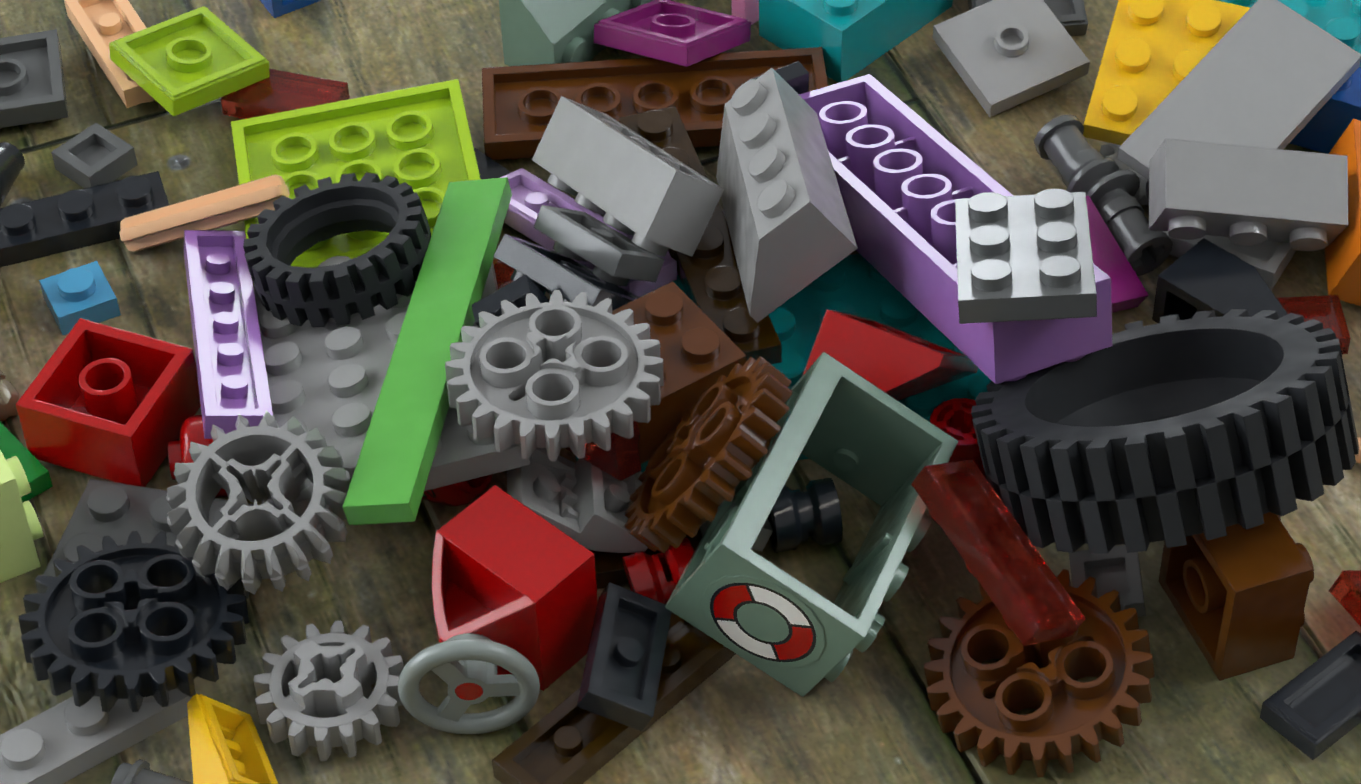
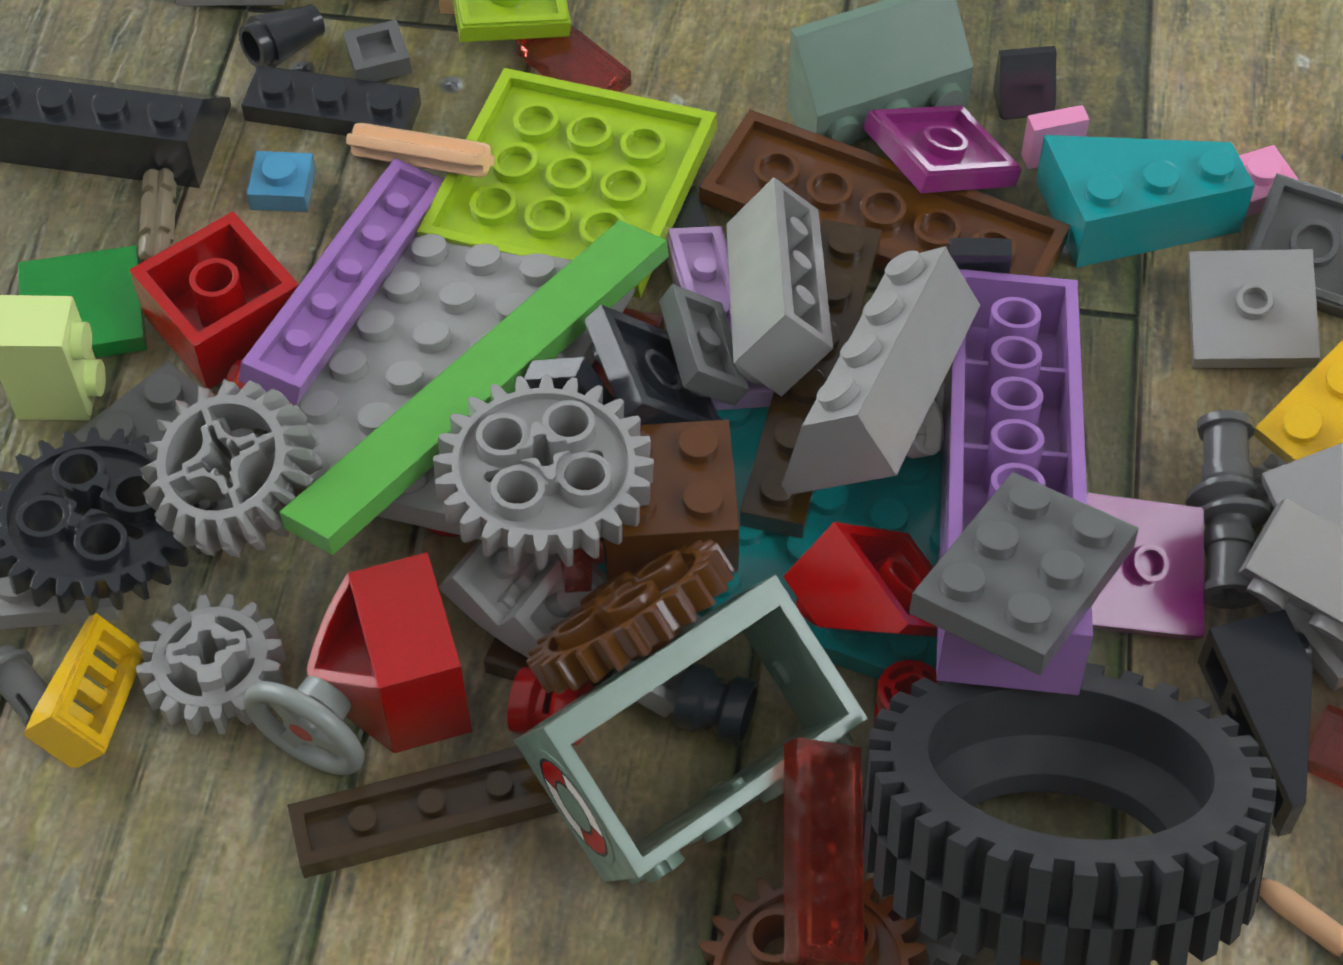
camera: 30 degrees right, 10 degrees up
black tyre [243,173,431,327] -> none
black plate [577,582,672,731] -> none

